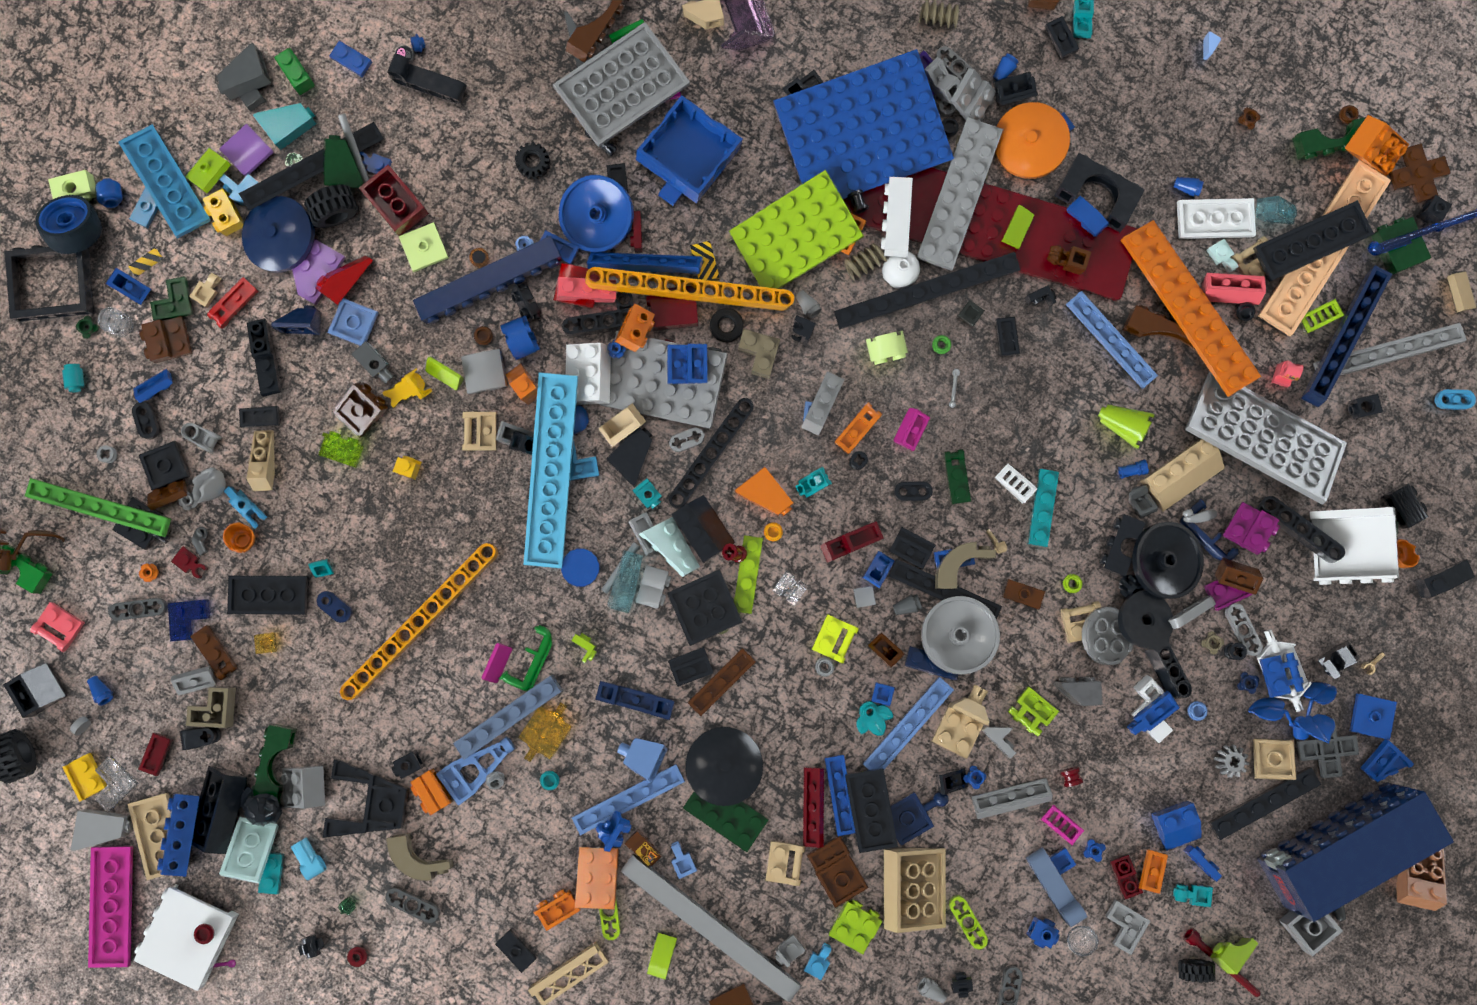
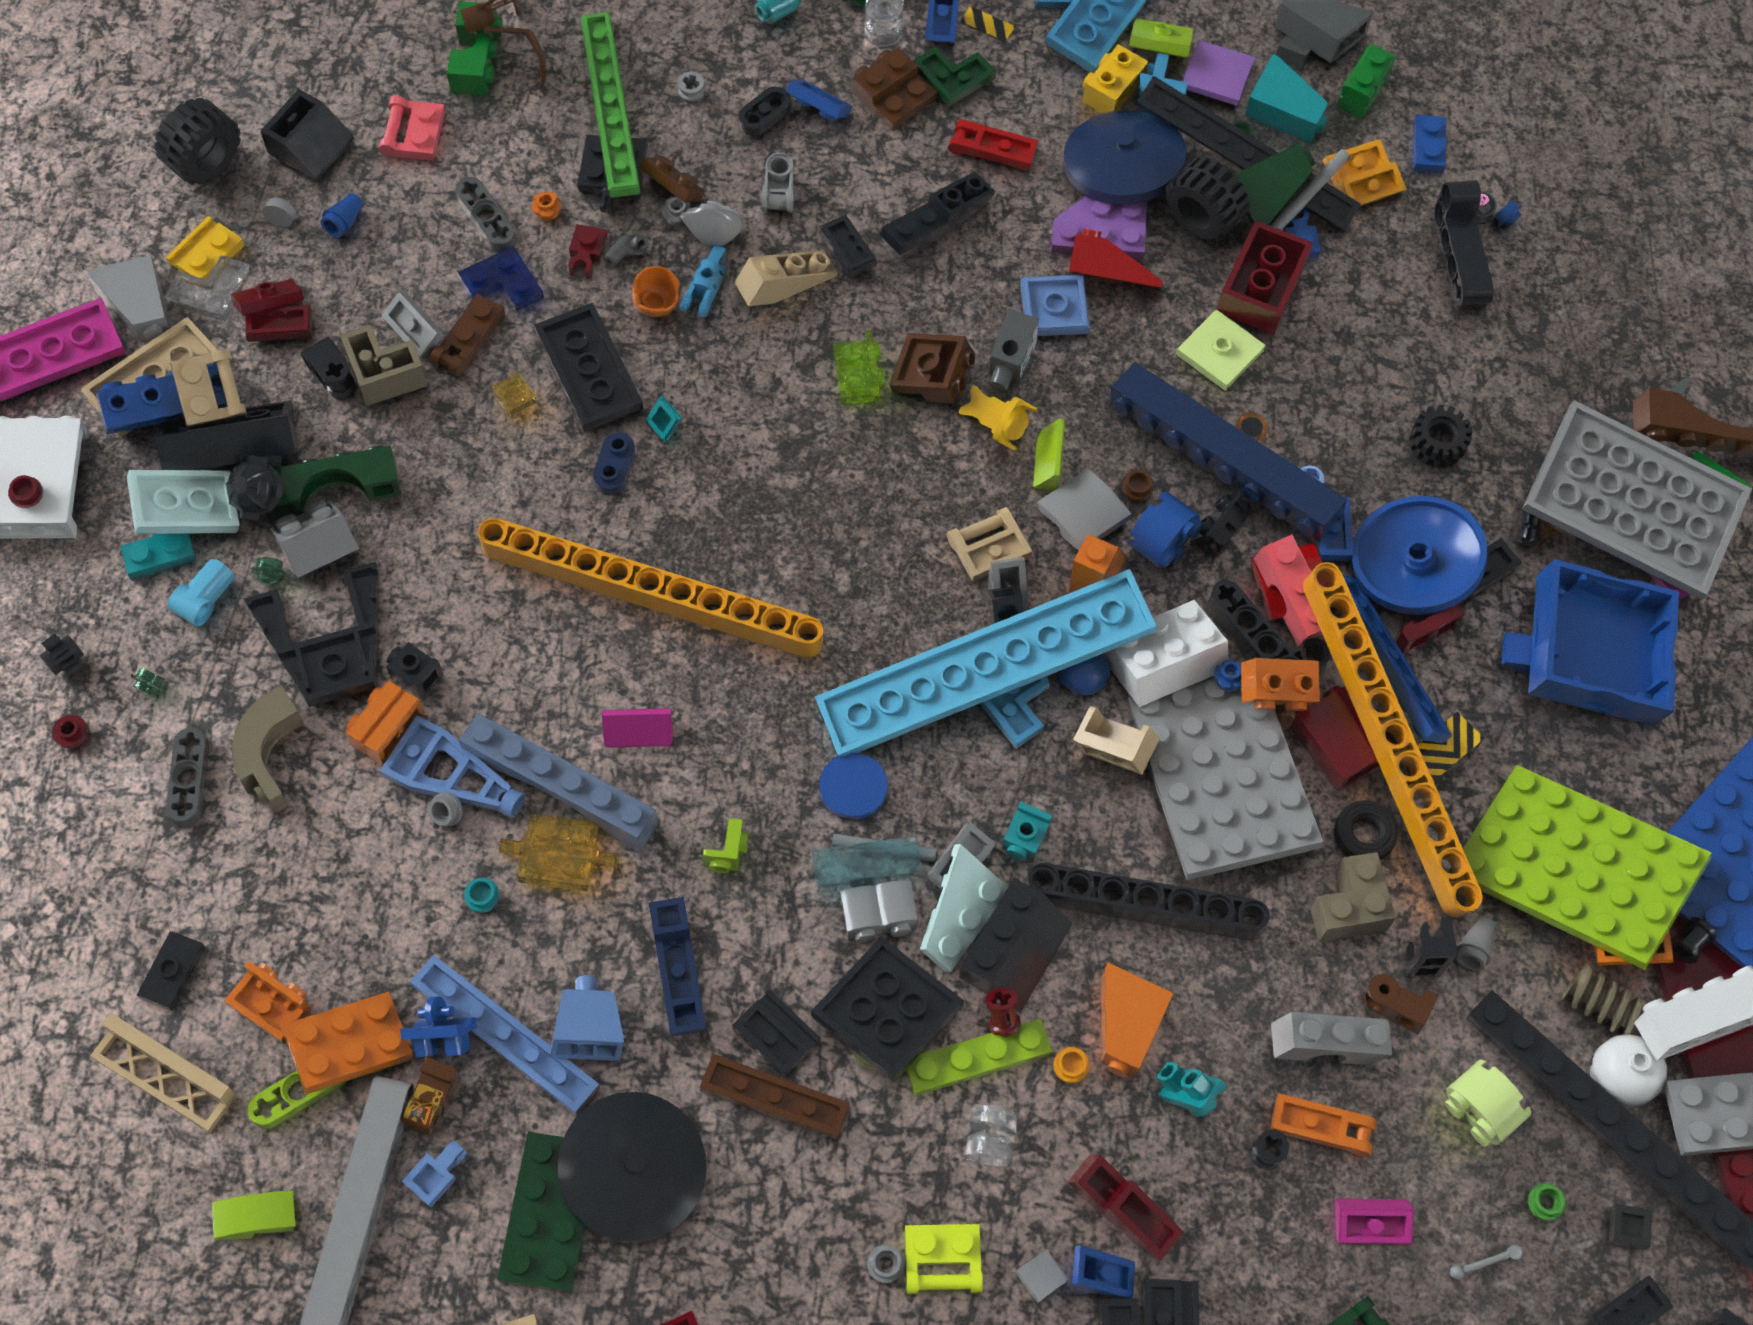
camera: 65 degrees right, 20 degrees down
black plate [139,441,190,490] -> none
tan plate [189,273,222,308] -> none
dark blue slope [271,305,322,335] -> none
yellow brick [392,456,422,480] -> none
green piece [499,625,552,692] -> none
black slope [606,427,653,488] -> none
blue slope [667,344,707,384] -> none
light grey beam [669,428,704,452] -> none
black plate [894,481,933,501] -> none
none -> tan plate [170,349,247,427]
none -> dark red plate [230,279,304,316]
none -> clear green plate [251,557,285,584]
none -> light orange slope [1322,139,1407,206]
none -> reddish brown leg [1364,974,1439,1035]

